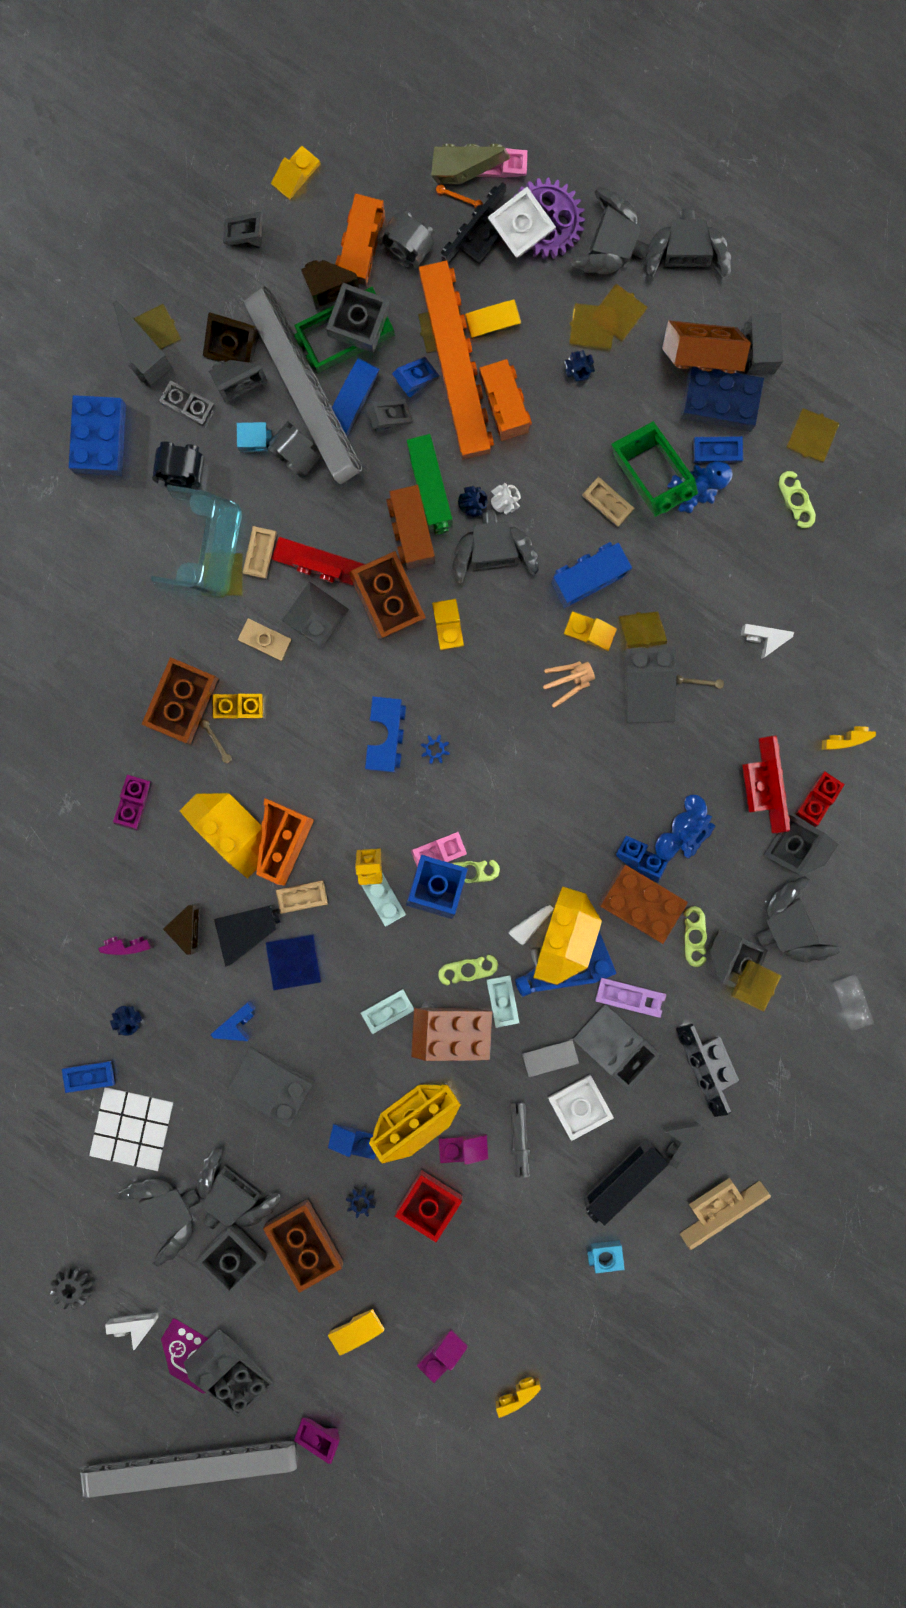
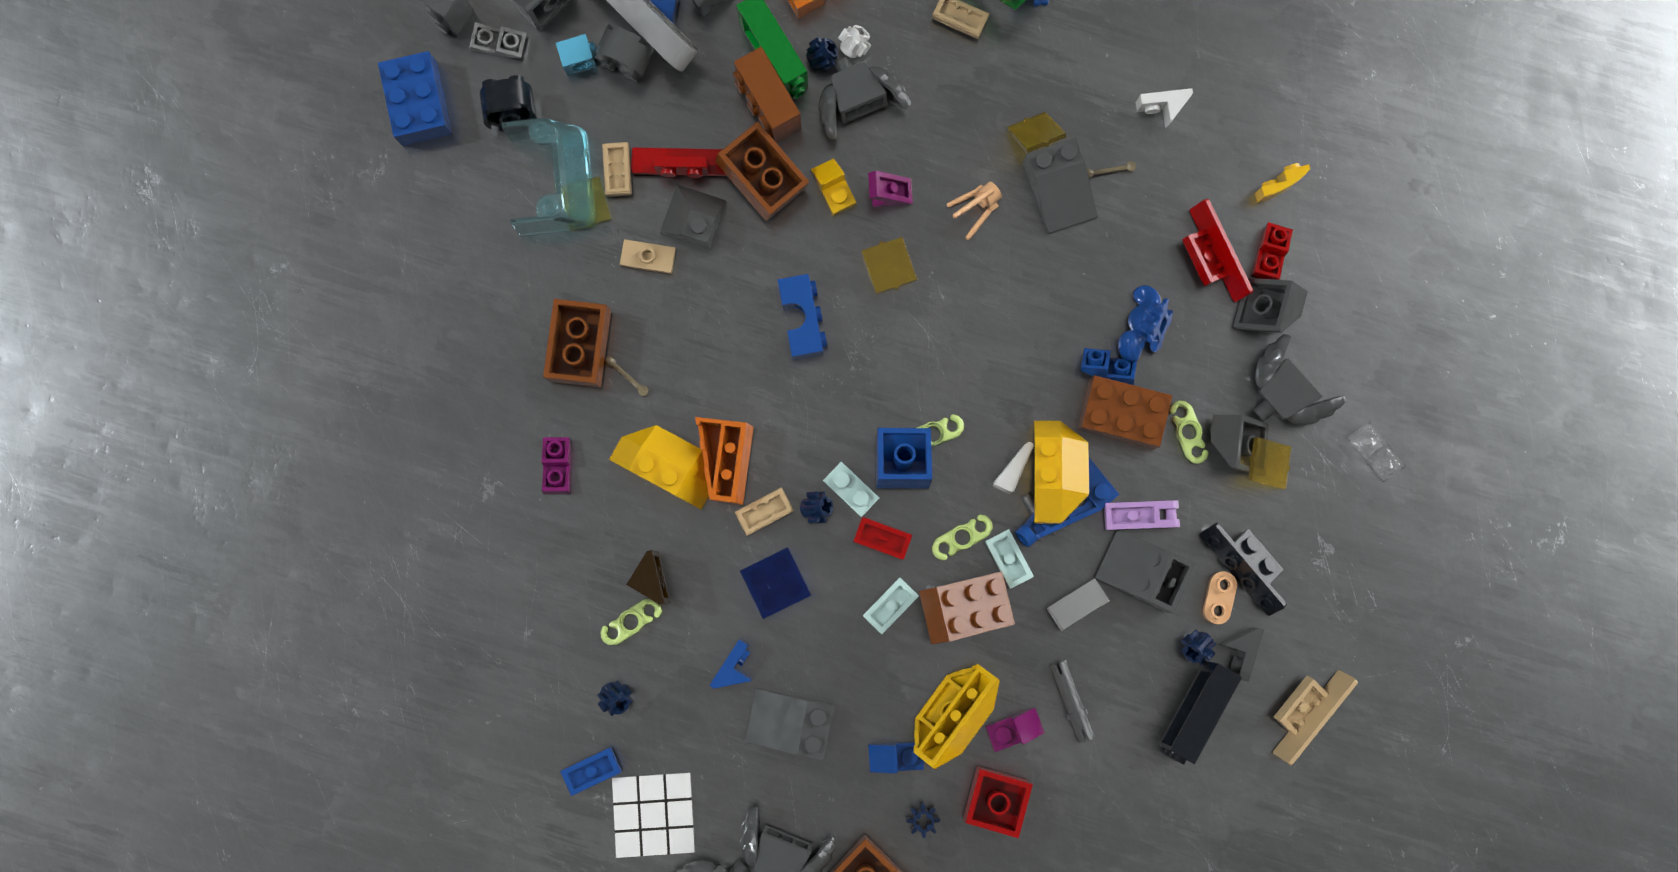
camera: 20 degrees left, 5 degrees down
magenta slope [98,936,154,955] -> none
yellow slope [212,694,263,719] -> none
black slope [214,905,281,967] -> none
yellow slope [355,848,382,885] -> none
bright pink slope [411,832,467,866] -> none
blue gear [421,735,450,764] -> none
white plate [548,1075,614,1141] -> none
blue brick [551,542,632,609] -> none
yellow slope [563,611,617,651] -> none
medium azure brick [587,1240,625,1273] -> none
none -> yellowish green piece [600,599,662,645]
none -> dark blue gear [800,491,833,523]
none -> red plate [853,517,912,560]
none -> clear yellow piece [862,237,917,294]
none -> magenta slope [868,171,913,207]
none -> dark blue gear [1181,629,1216,665]
none -> light nougat plate [1202,571,1237,624]

